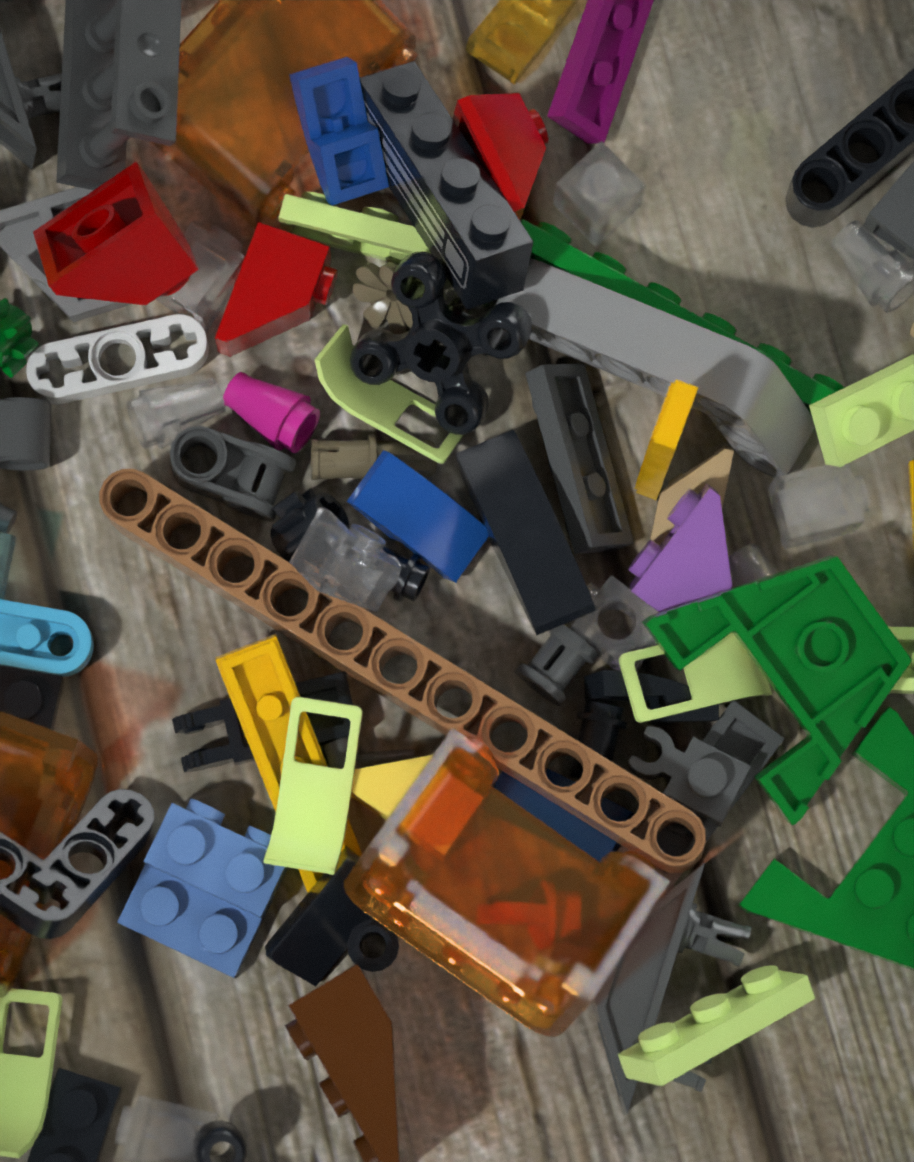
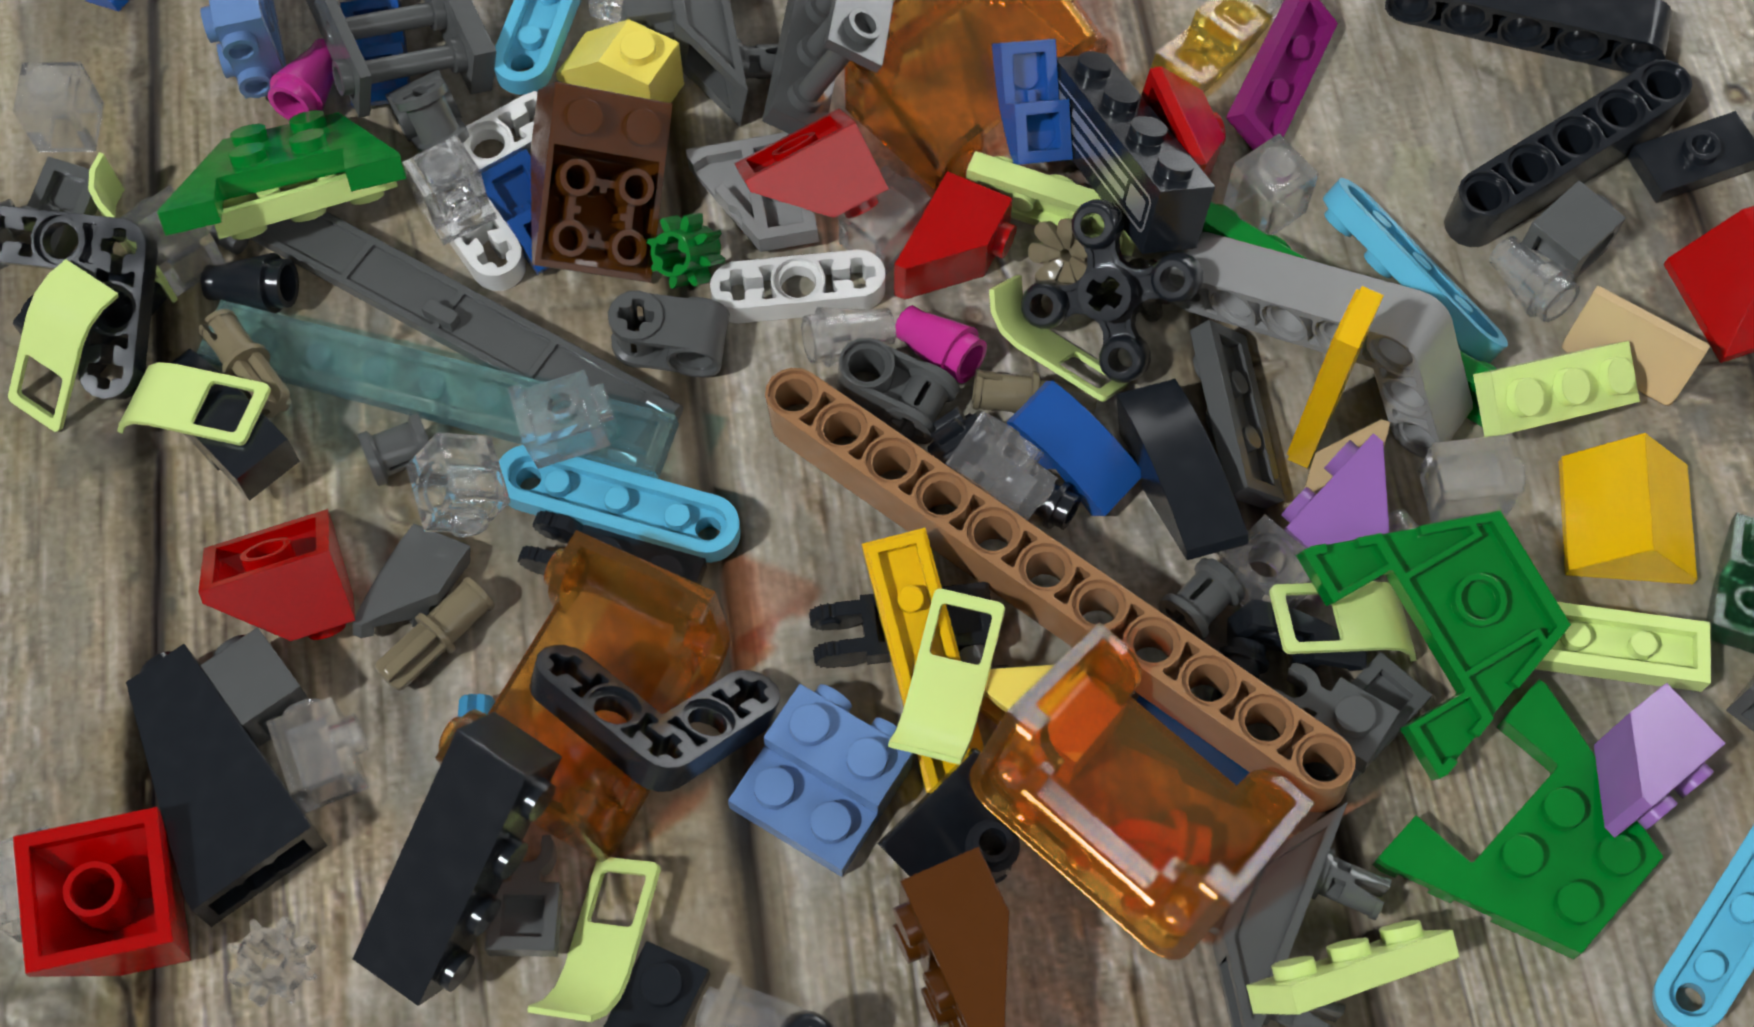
camera: 10 degrees right, 15 degrees down
none -> medium azure plate [1323,178,1508,364]

